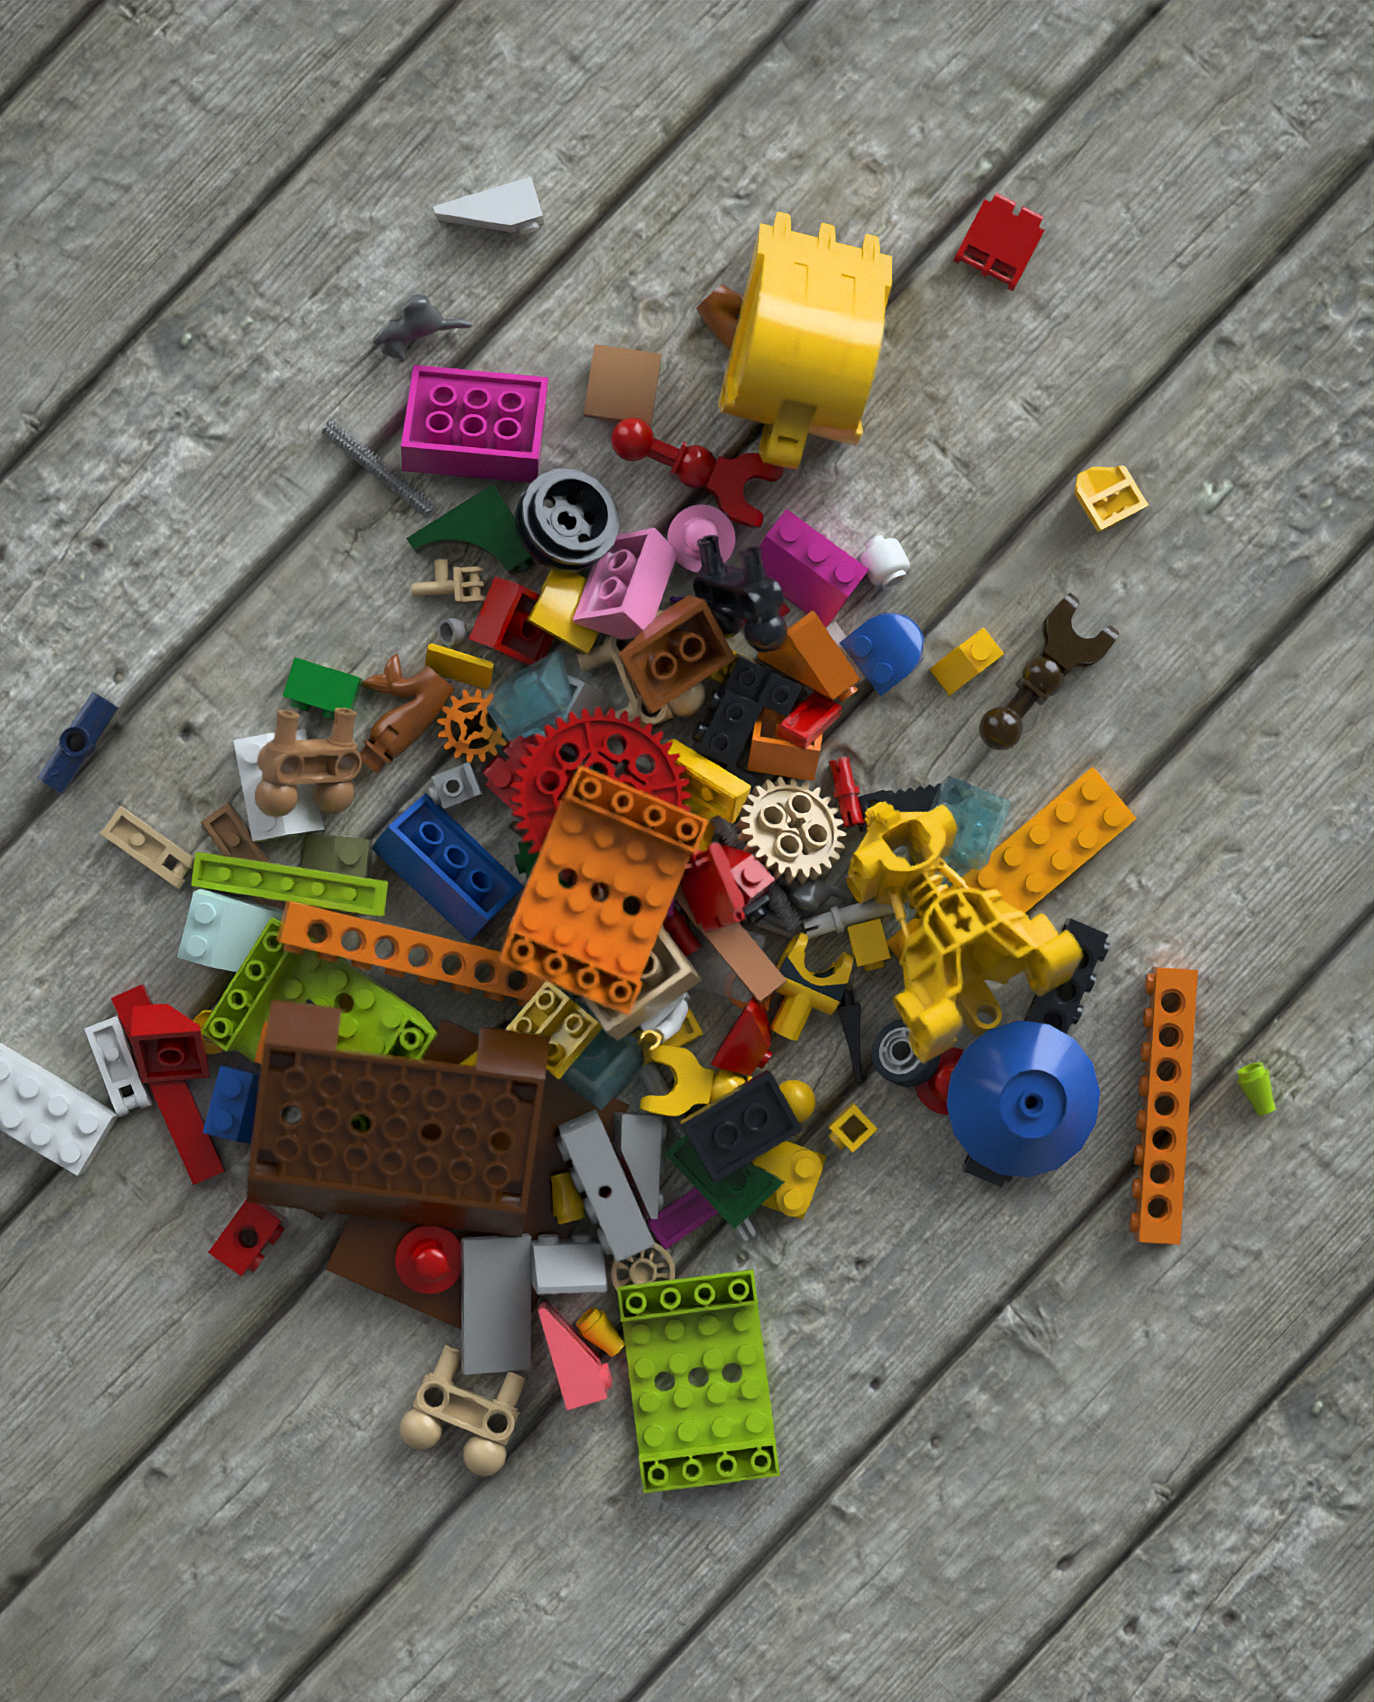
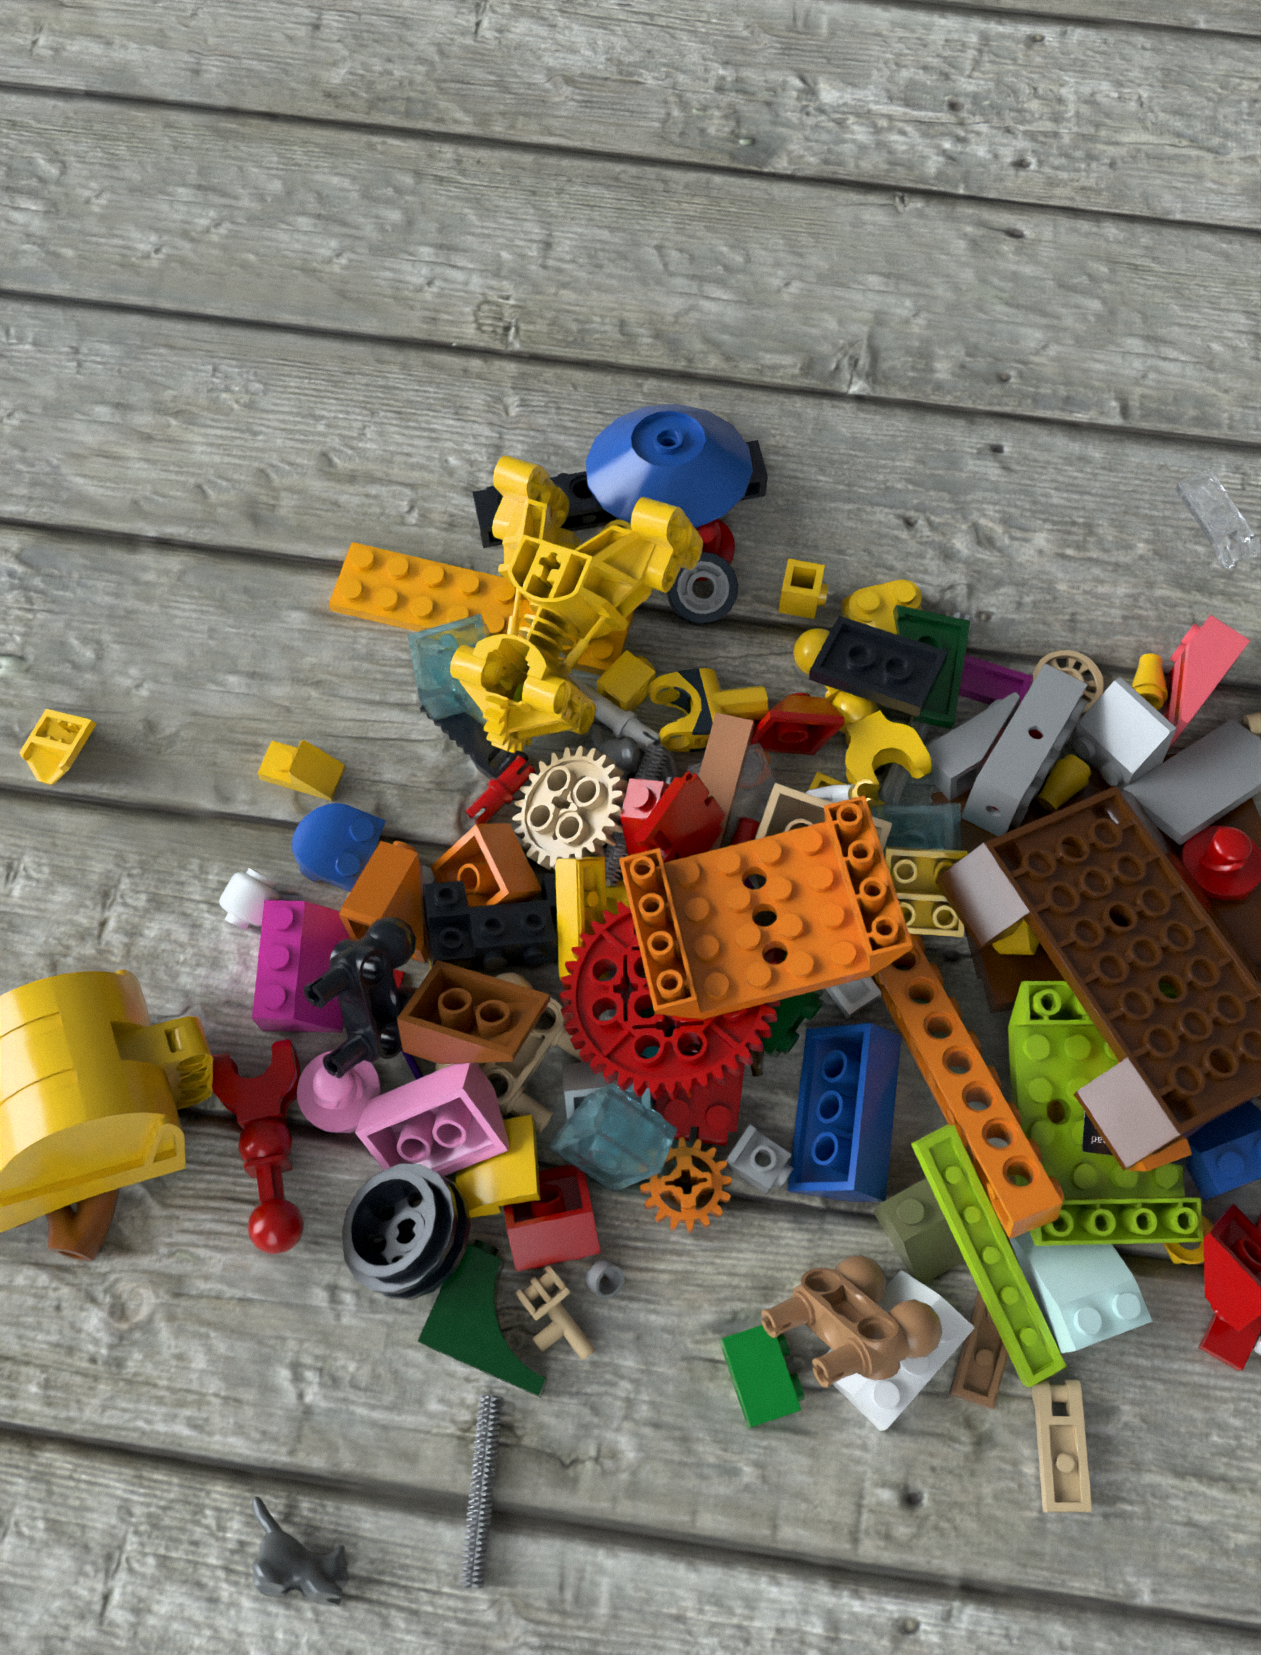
camera: 125 degrees left, 20 degrees down
dark blue piece [37,691,119,794] -> none
dark orange piece [360,654,455,773] -> none
dark pink slope [401,365,548,483] -> none
yellow slope [424,643,496,690] -> none
white slope [433,177,544,234] -> none
medium nougat slope [584,344,662,427] -> none
lime slope [617,1269,780,1493] -> none
red tile [776,692,842,750] -> none
black piece [837,990,863,1084] -> none
dark brown piece [979,593,1119,751] -> none
orange brick [1129,967,1198,1245] -> none
lime cone [1236,1062,1276,1116] -> none

